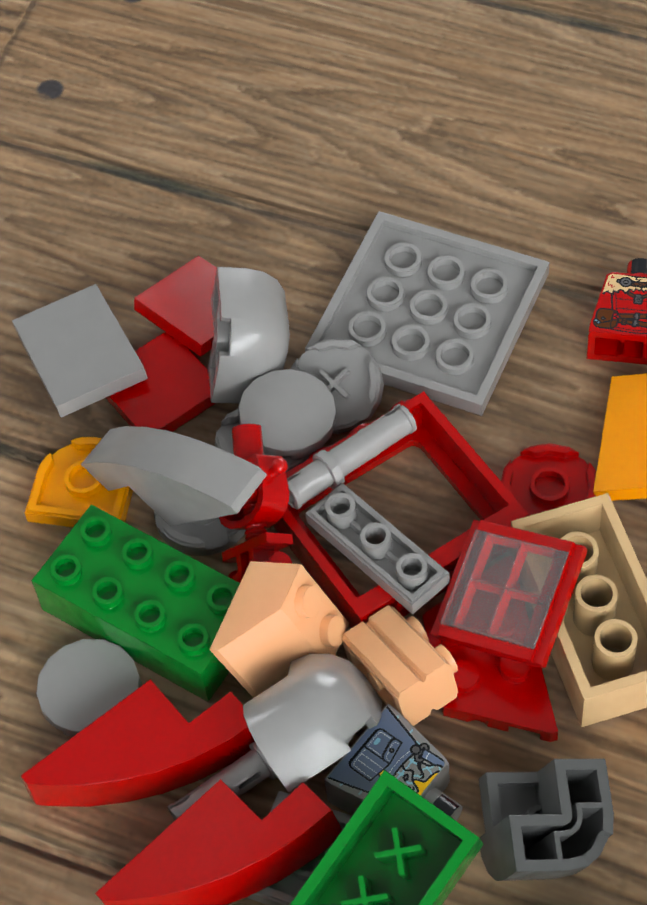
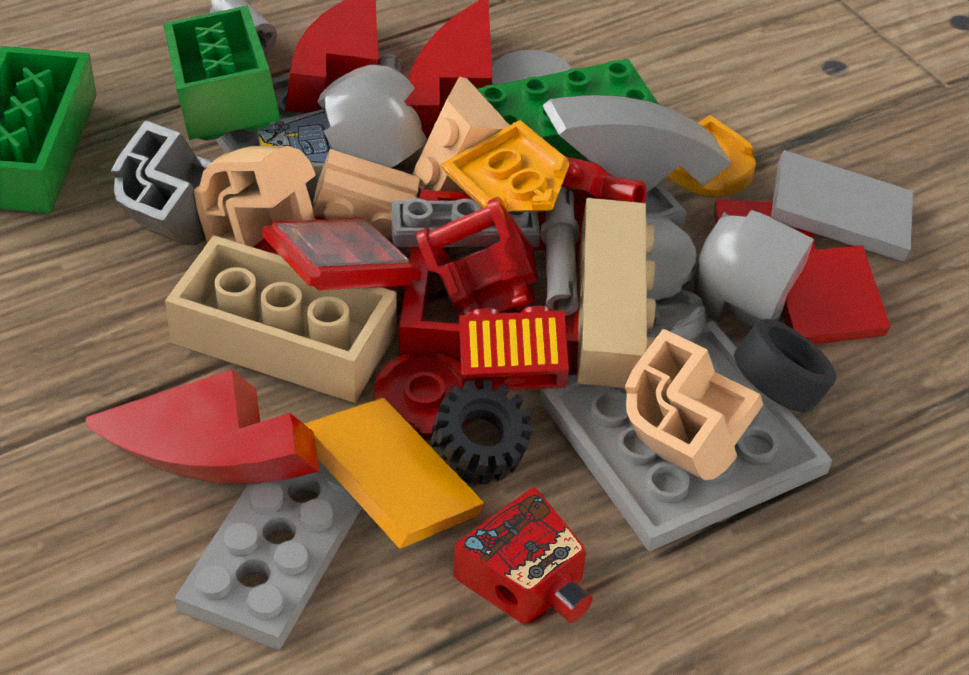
camera: 120 degrees right, 10 degrees down
none -> light nougat brick [194,146,316,247]
none -> red piece [416,196,539,315]
none -> black tyre [431,380,533,485]
none -> light orange tile [441,120,569,212]
none -> red brick [459,306,569,391]
none -> tan brick [577,198,655,388]
none -> light nougat brick [625,329,763,480]
none -> black tyre [734,319,837,413]

